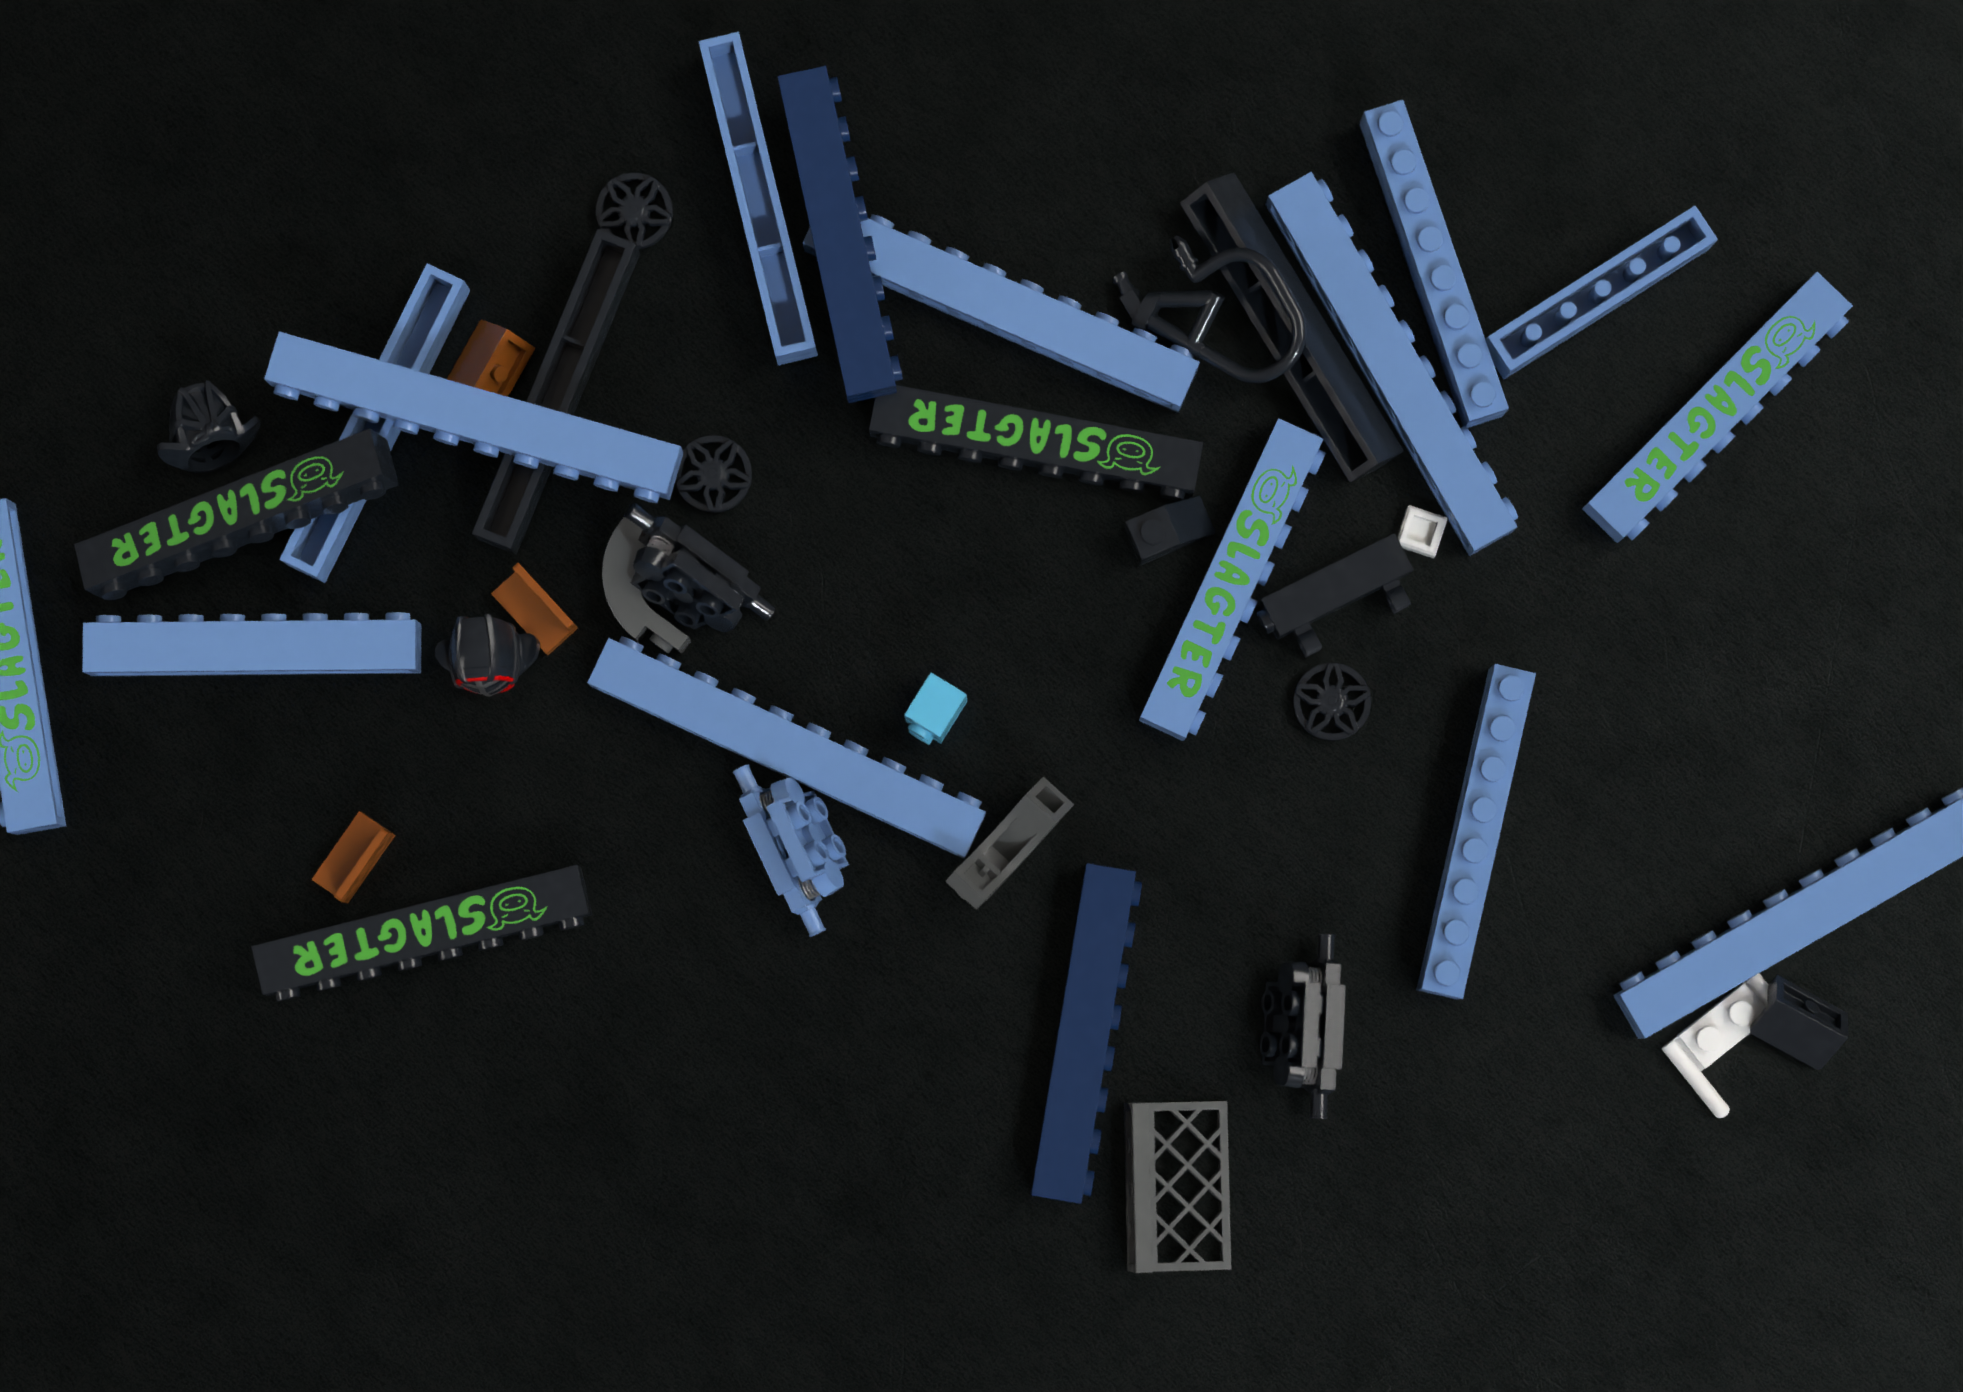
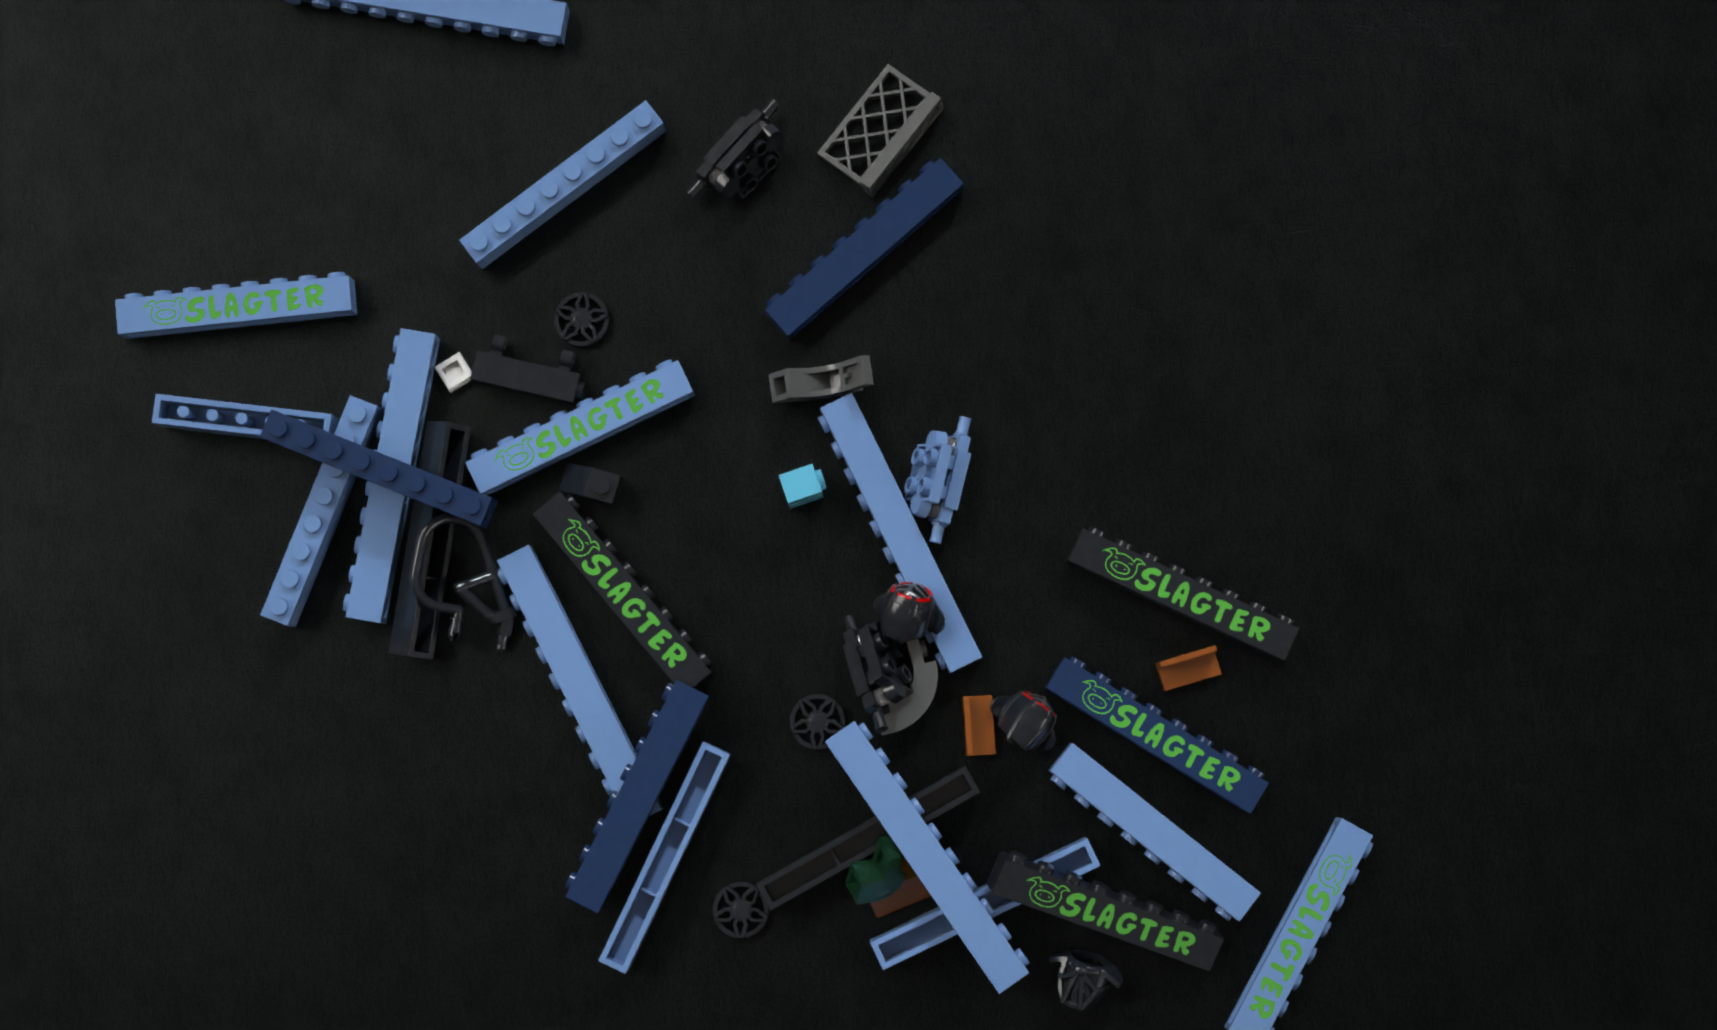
camera: 140 degrees left, 0 degrees up
none -> dark blue brick [260,409,498,529]
none -> clear green brick [845,836,906,905]
none -> black piece [873,582,945,643]
none -> dark blue brick [1044,656,1269,814]

